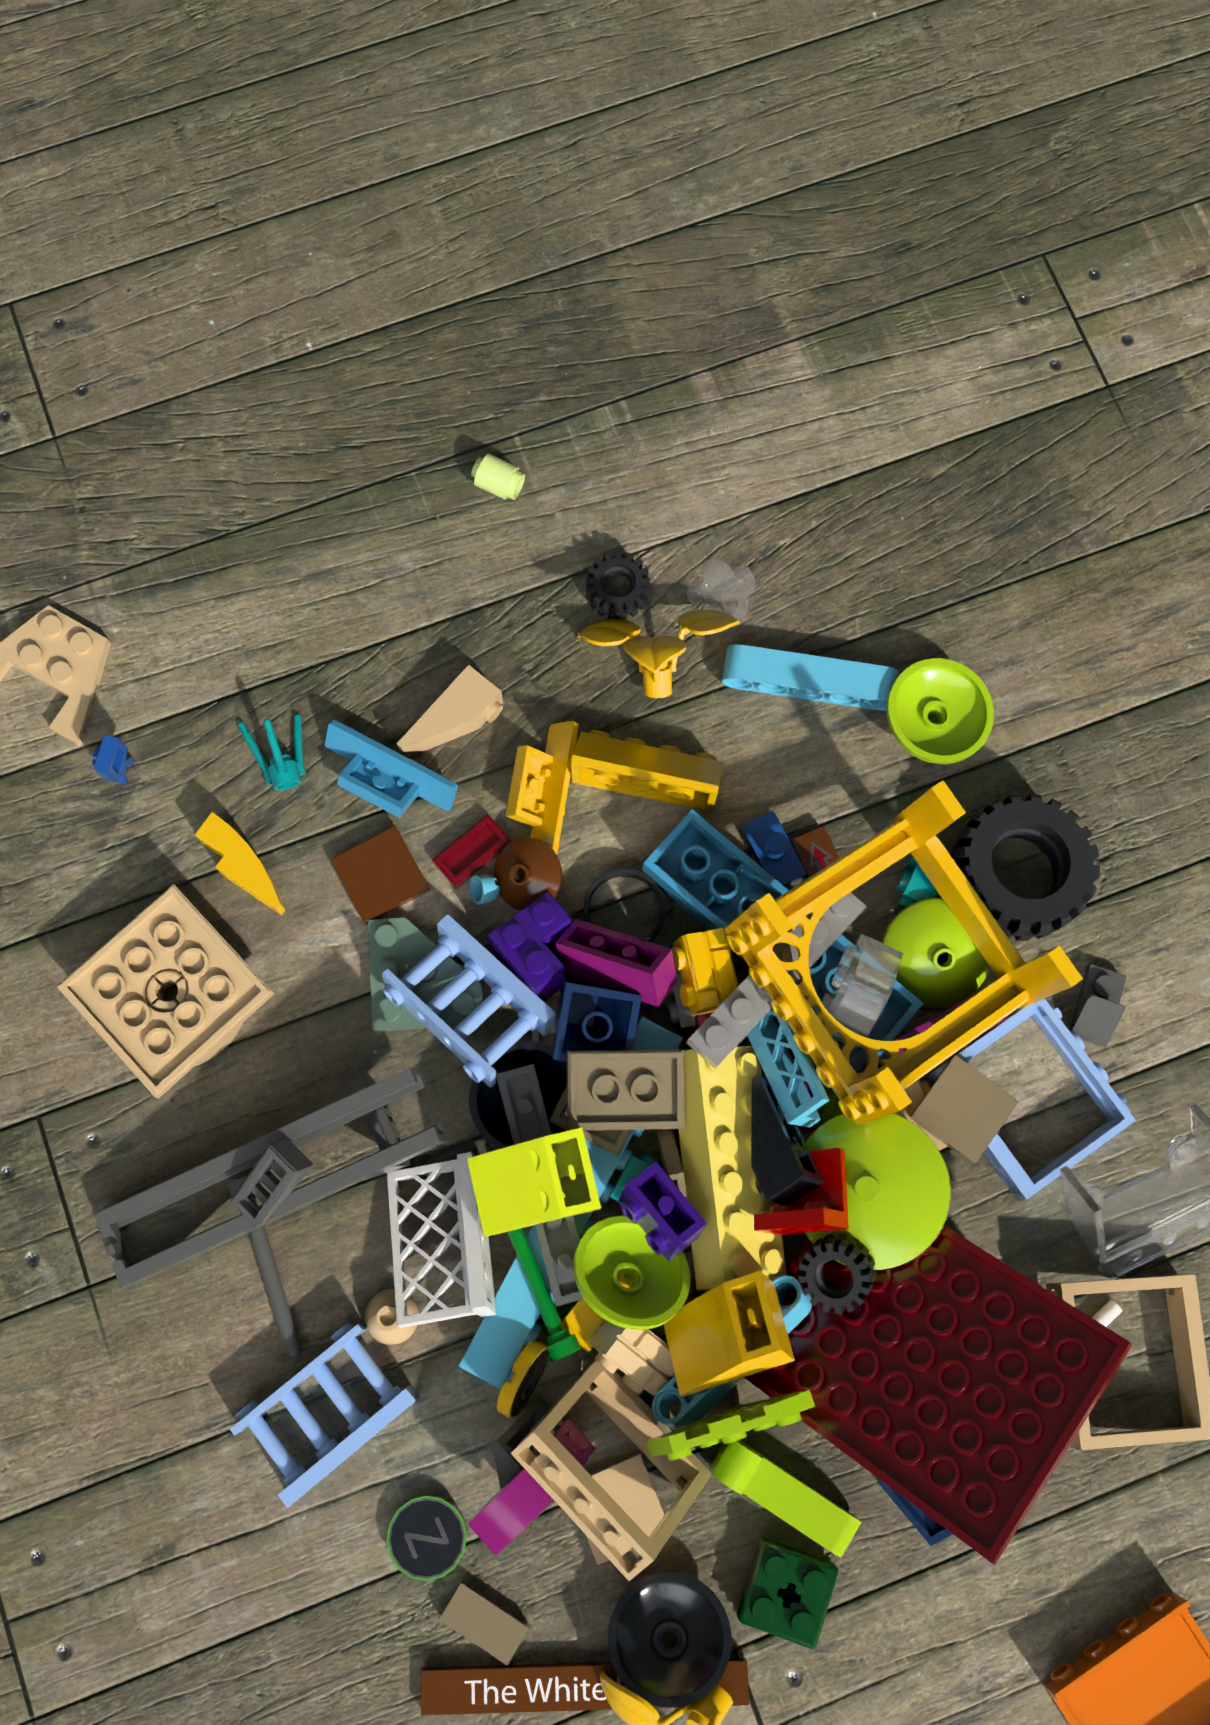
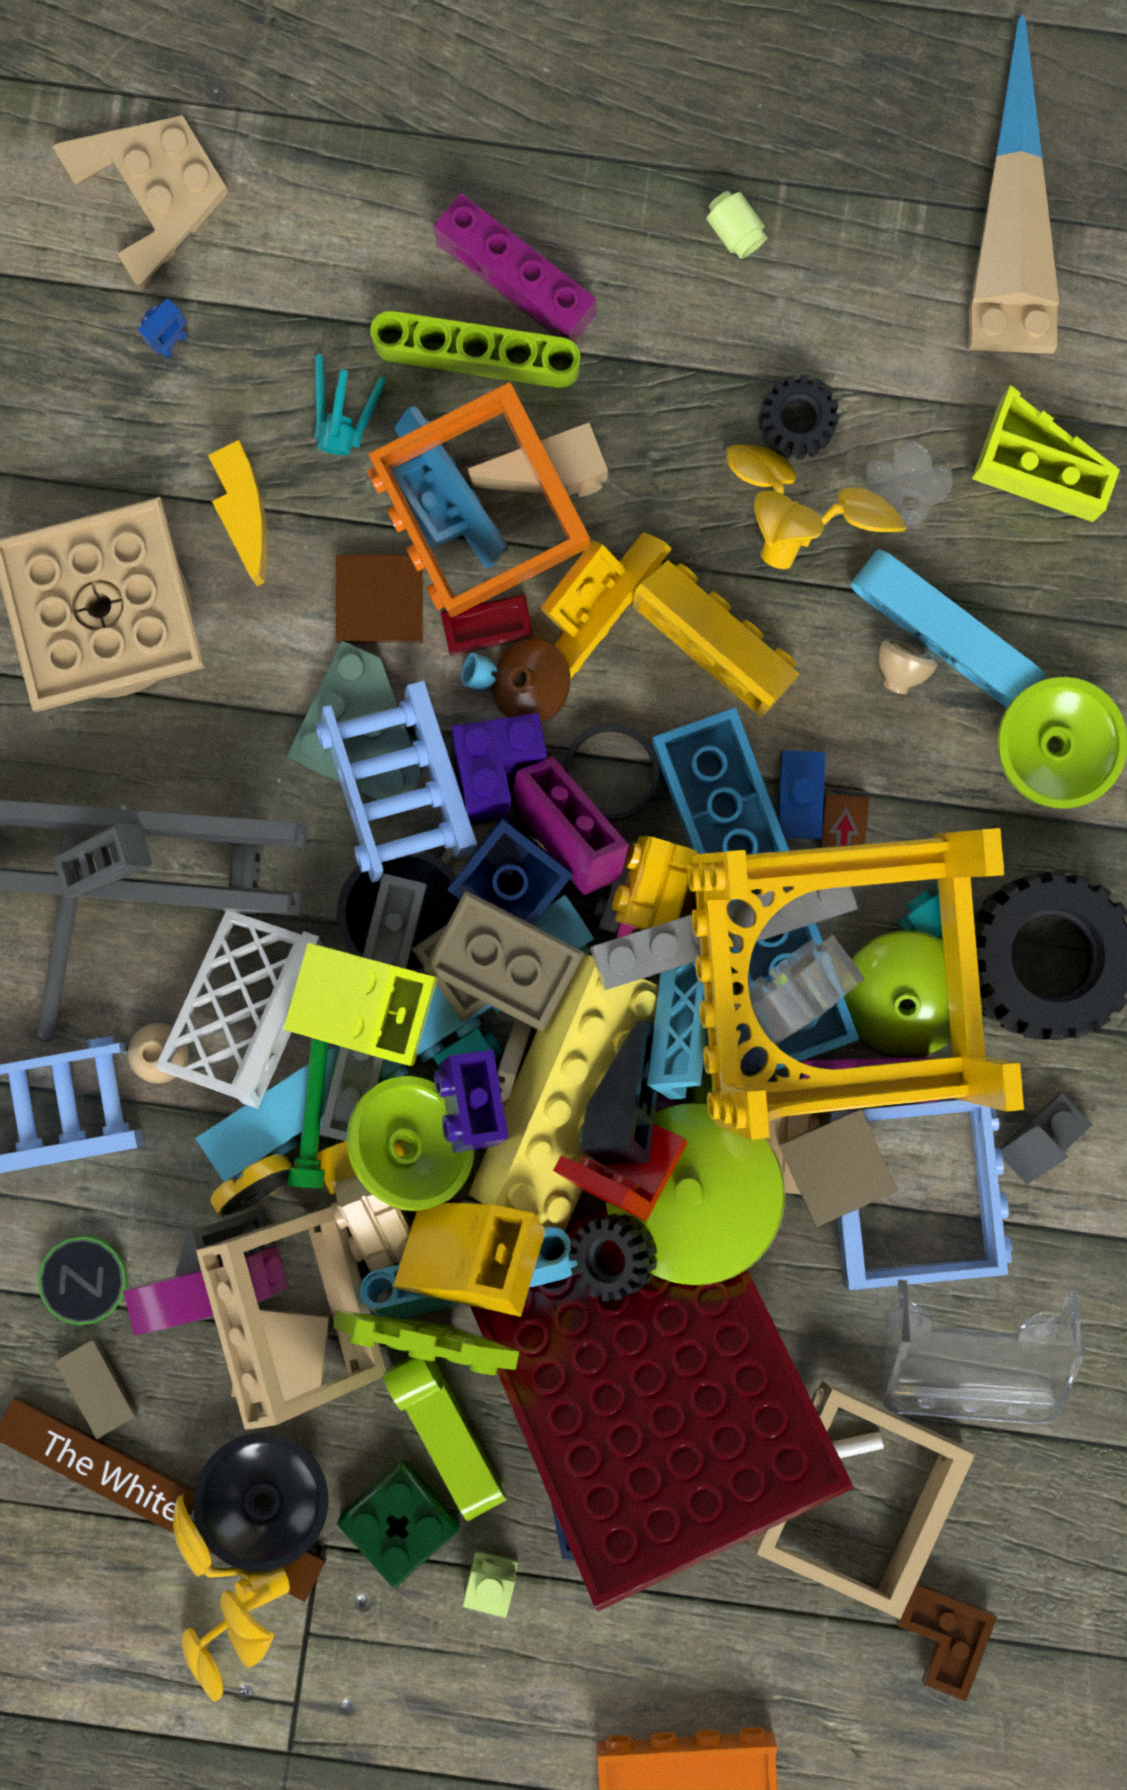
camera: 30 degrees right, 10 degrees up
none -> orange window [367,382,591,618]
none -> lime beam [370,311,580,388]
none -> magenta brick [434,193,597,342]
none -> yellowish green brick [463,1550,518,1618]
none -> tan brick [878,639,938,695]
none -> tan plate [968,14,1059,354]
none -> neon yellow wedge [972,385,1120,522]

